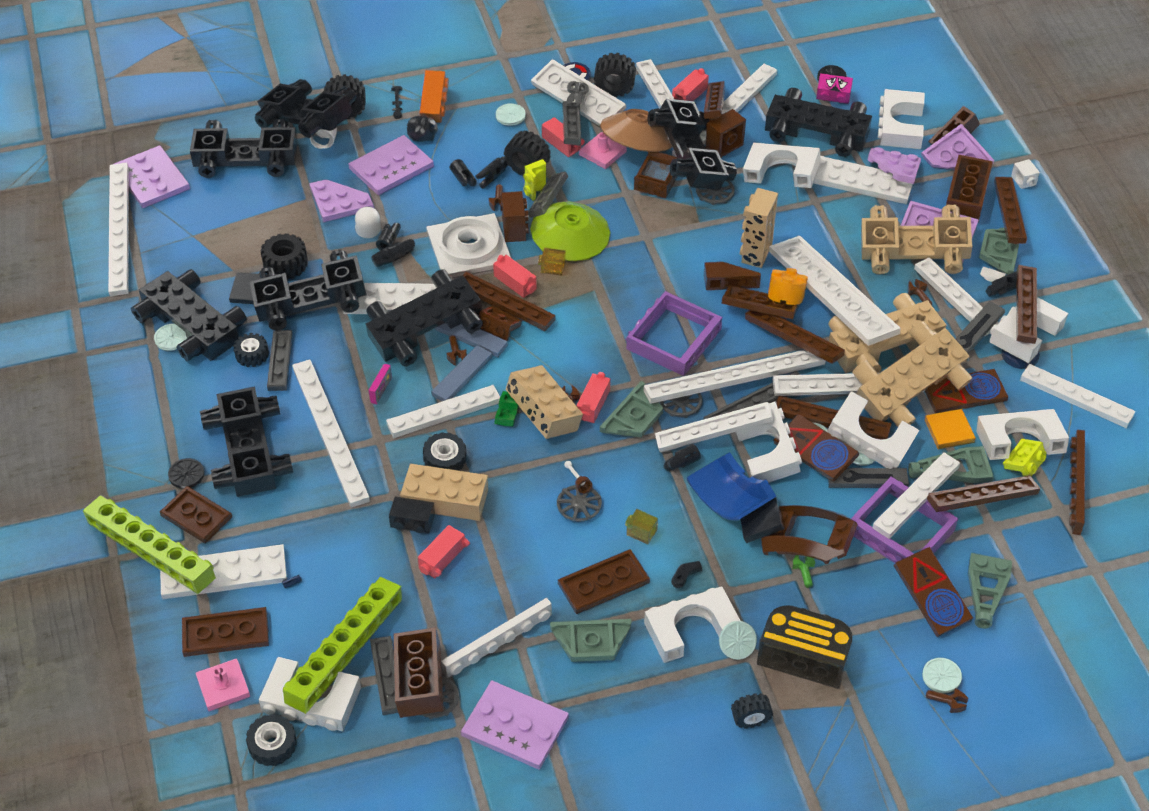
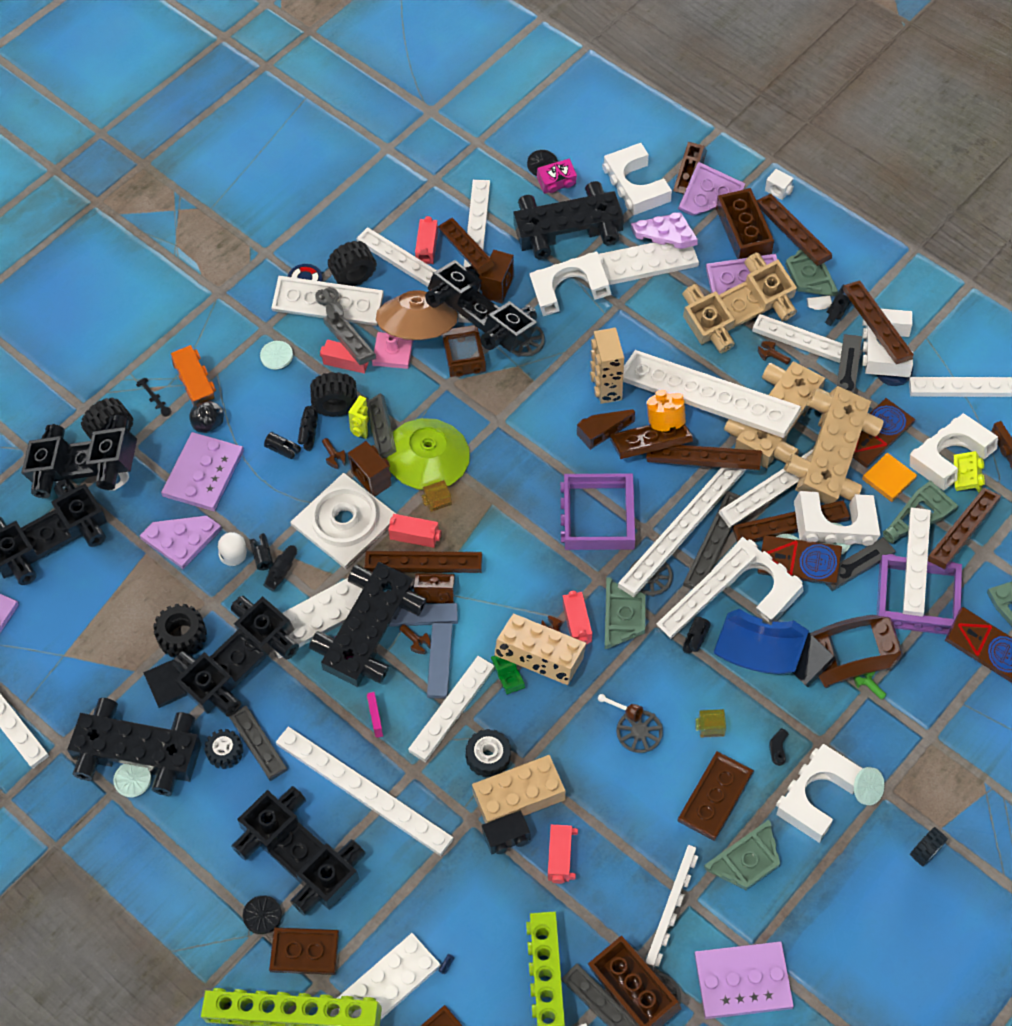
camera: 30 degrees left, 10 degrees up
clear smoke brick [757,605,853,689] -> none

